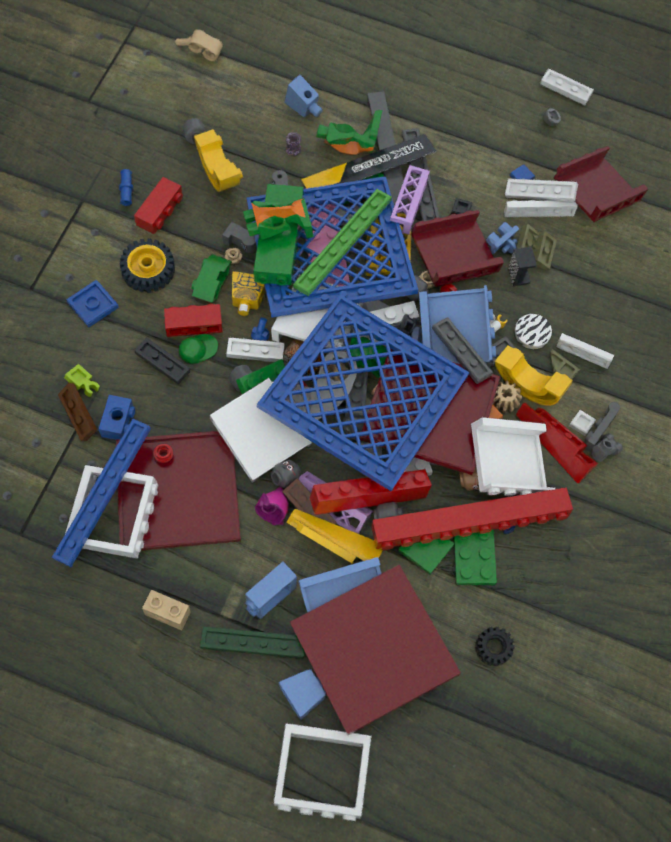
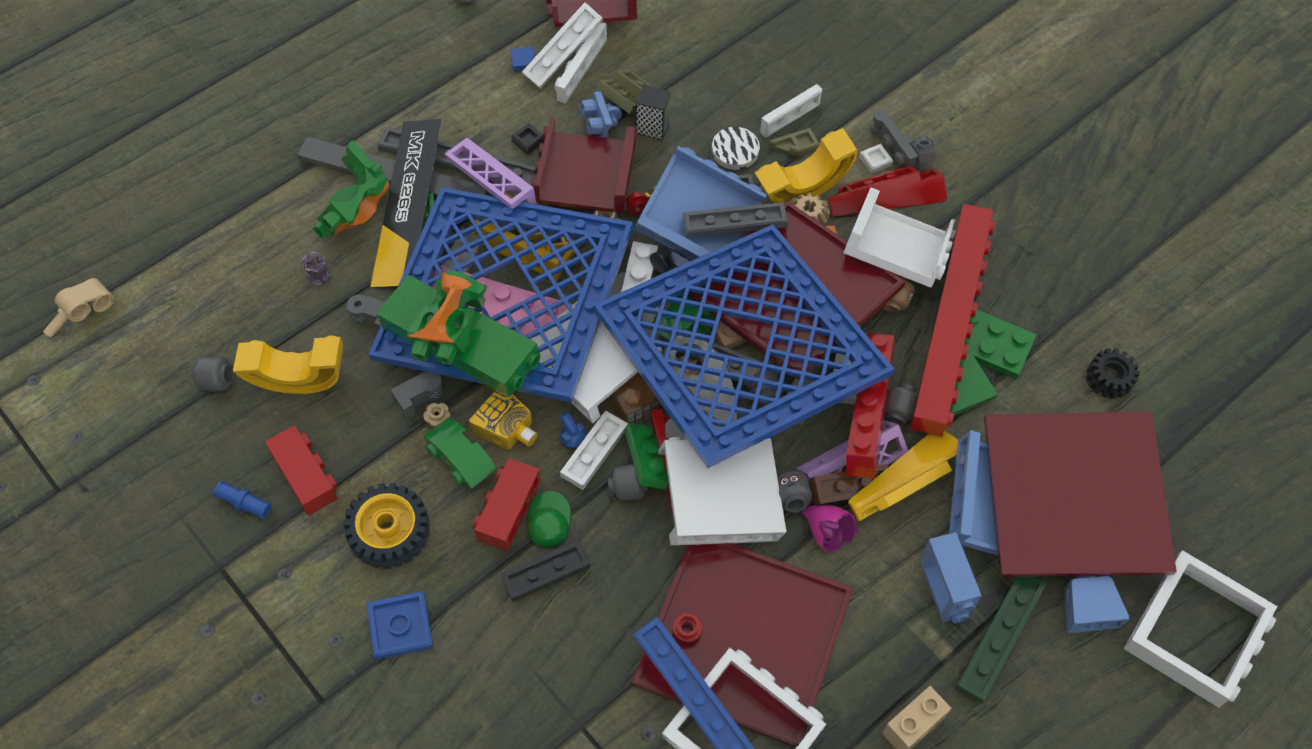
camera: 60 degrees left, 5 degrees down
reddish brown plate [58,383,97,441] -> none
lime plate [64,364,100,397] -> none
blue brick [99,395,135,440] -> none
medium blue torso [284,75,323,117] -> none
bright green tile [293,189,392,296] -> none

